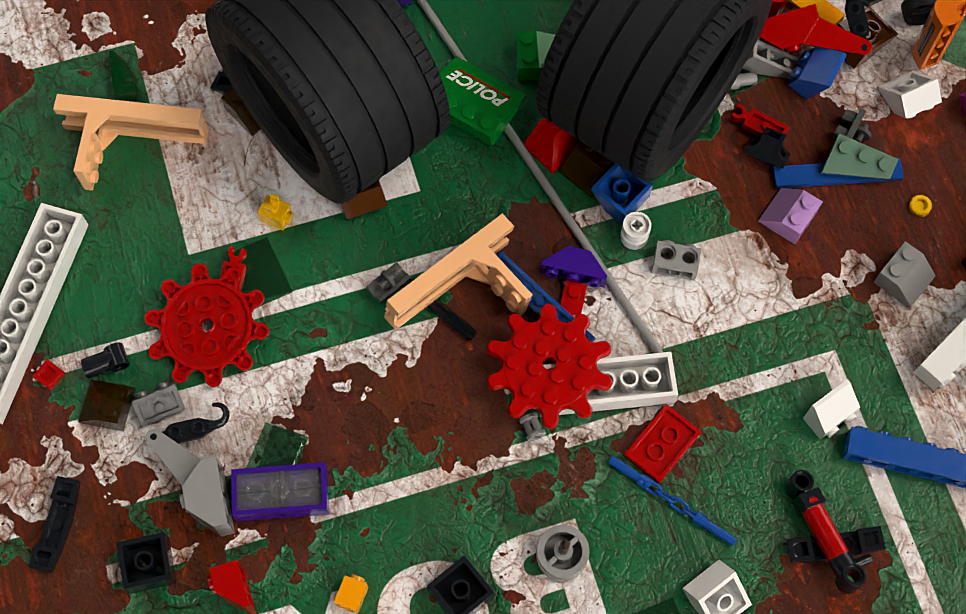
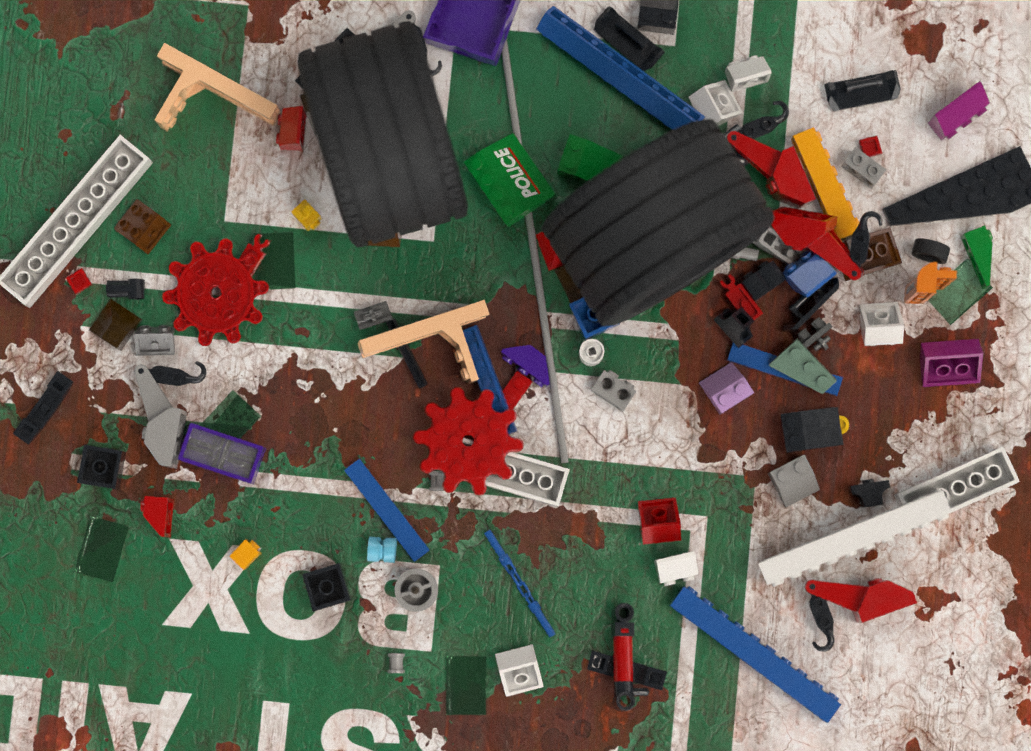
camera: 25 degrees right, 15 degrees up
dark green piece [109,51,138,101] -> none
red tile [623,404,702,484] -> none
none -> reddish brown bracket [114,199,171,254]
none -> red slope [276,106,307,151]
none -> blue tile [344,459,430,562]
none -> medium azure wheel [367,536,397,563]
none -> red slope [638,498,681,544]
none -> black brick [741,260,786,301]
none -> black slope [780,407,844,453]
none -> black piece [783,277,839,332]

